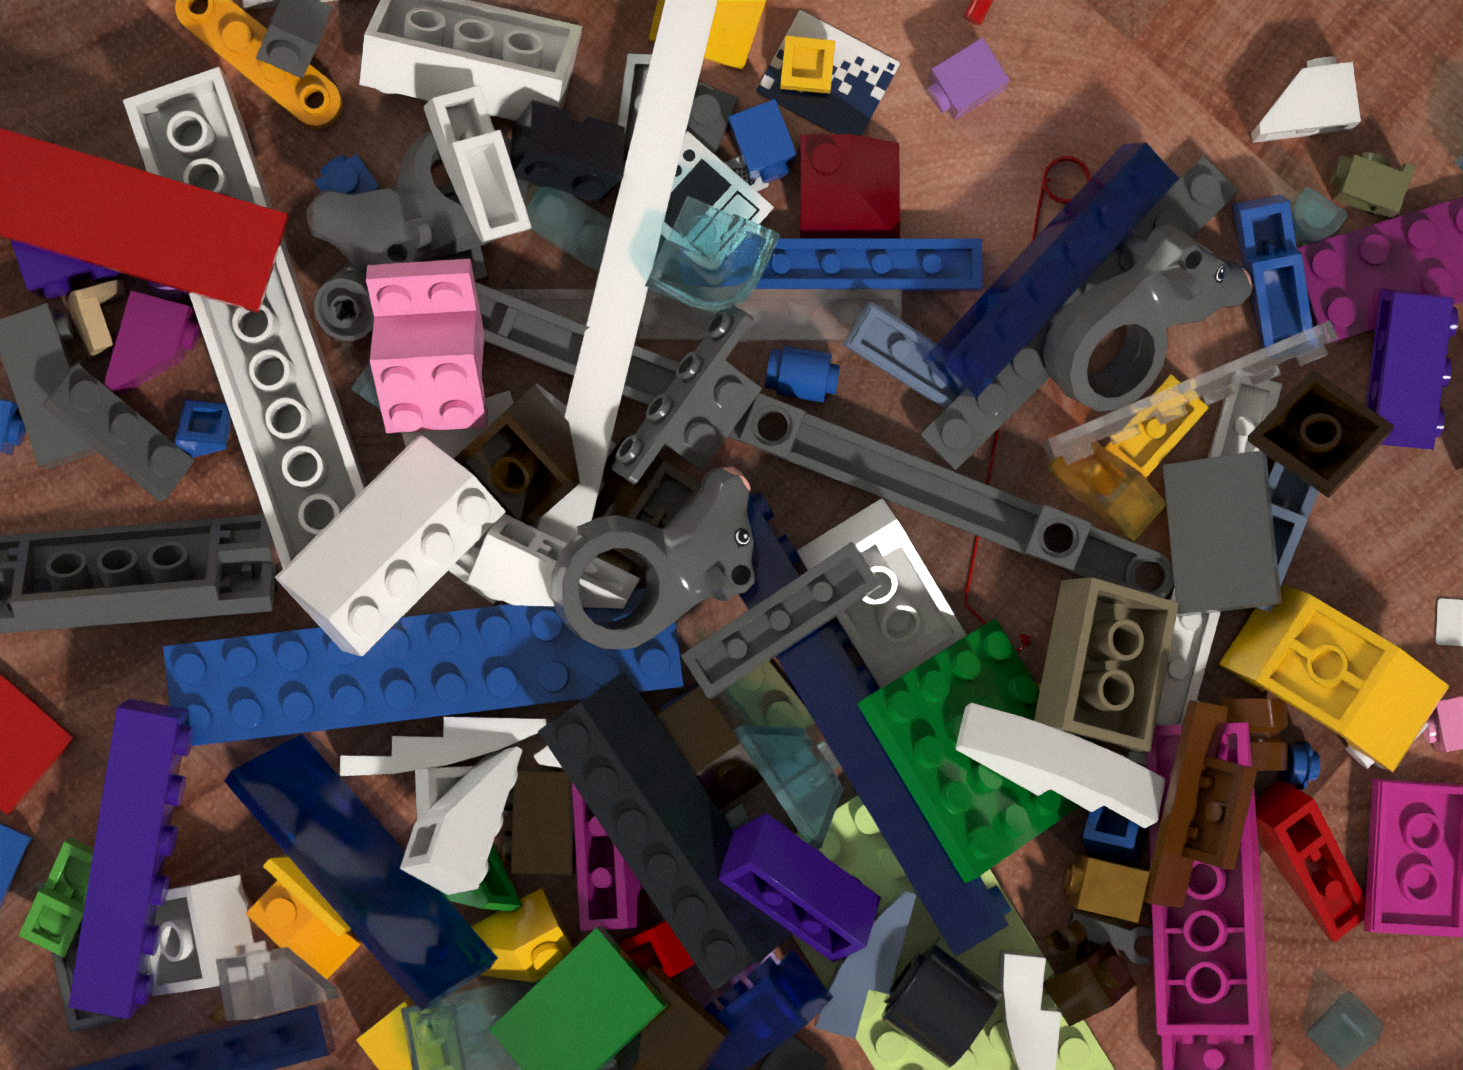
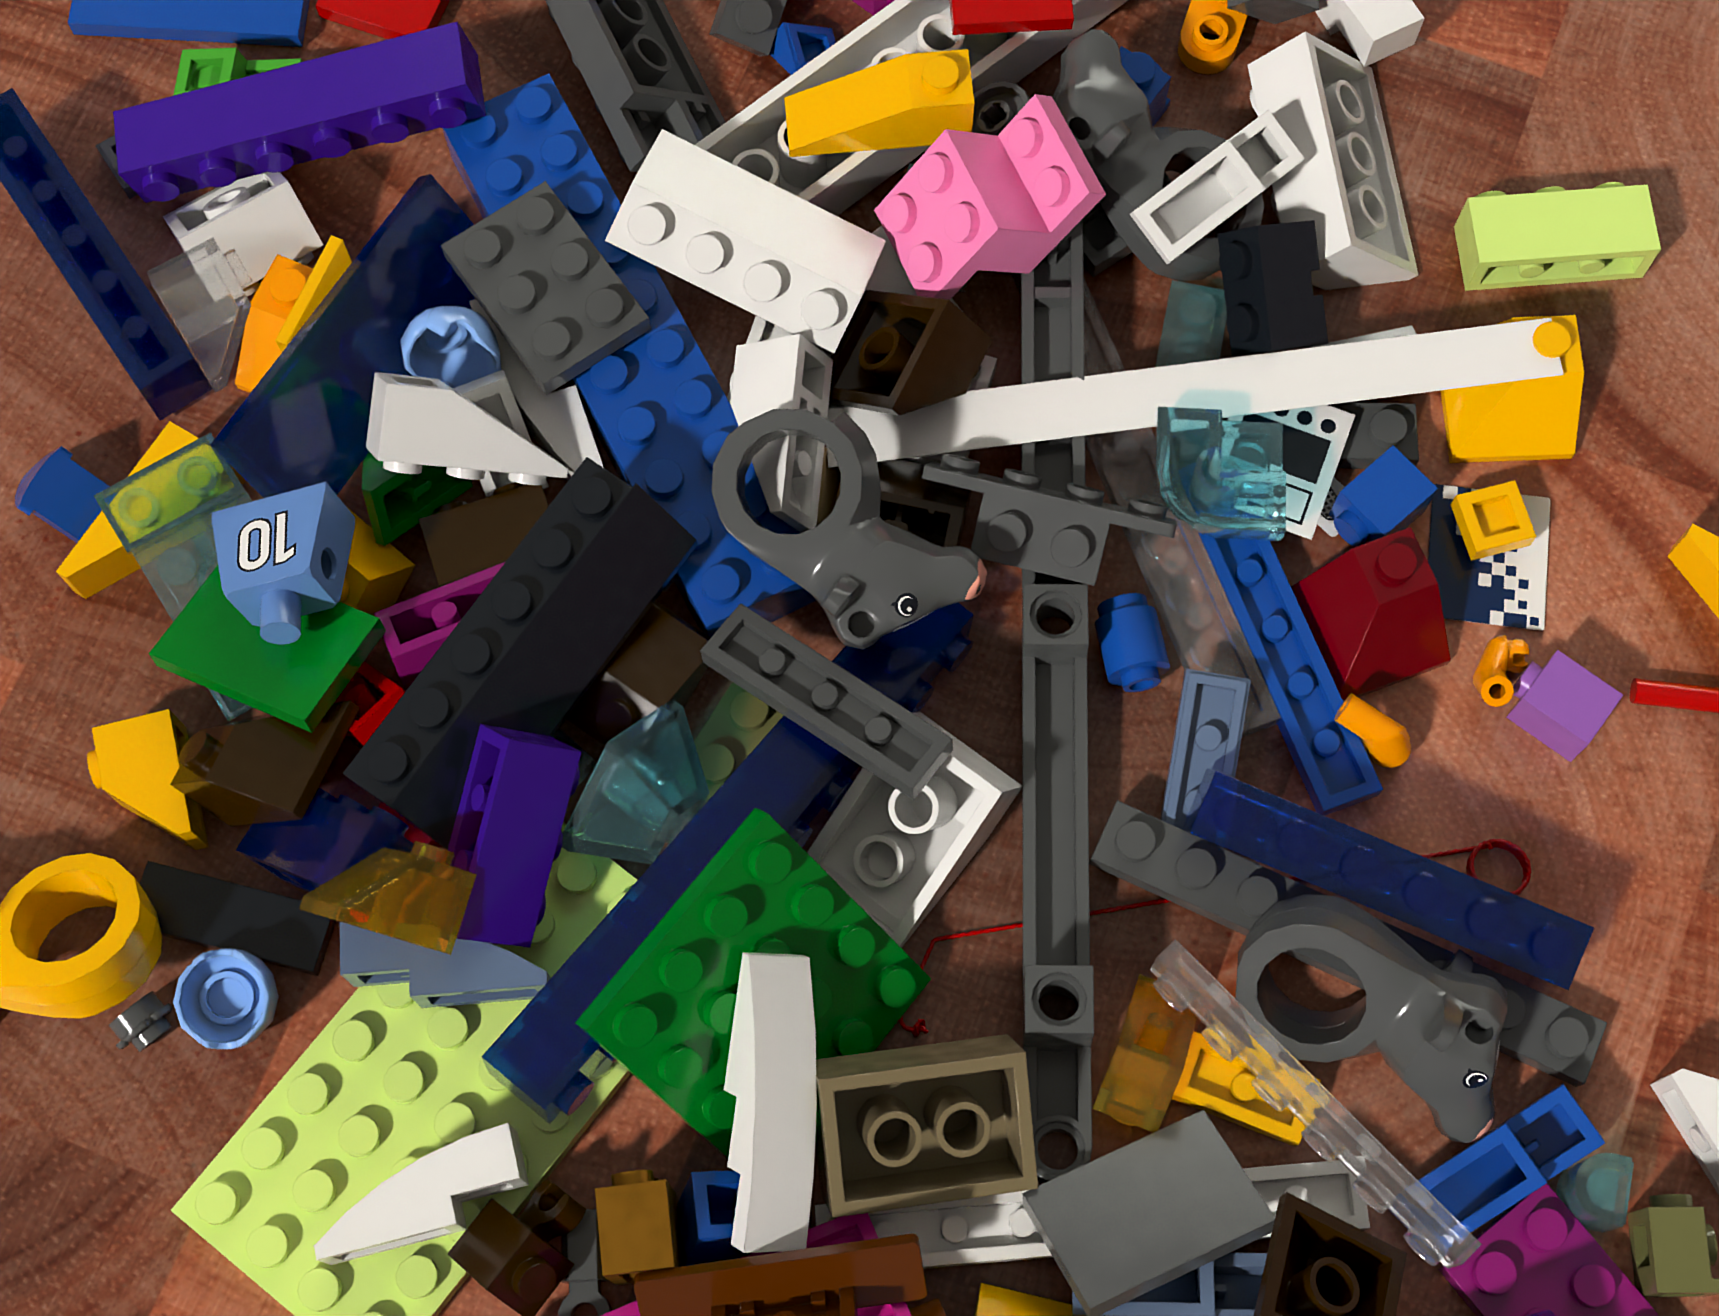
camera: 70 degrees right, 15 degrees down
black piece [881,944,1002,1068] -> none
none -> medium blue torso [212,481,355,645]
none -> clear yellow slope [299,841,477,955]
none -> light blue hair [400,306,501,388]
none -> dark grey plate [441,181,651,395]
none -> yellow slope [784,49,975,157]
none -> light orange arm [1334,693,1411,768]
none -> light orange arm [1473,635,1529,707]

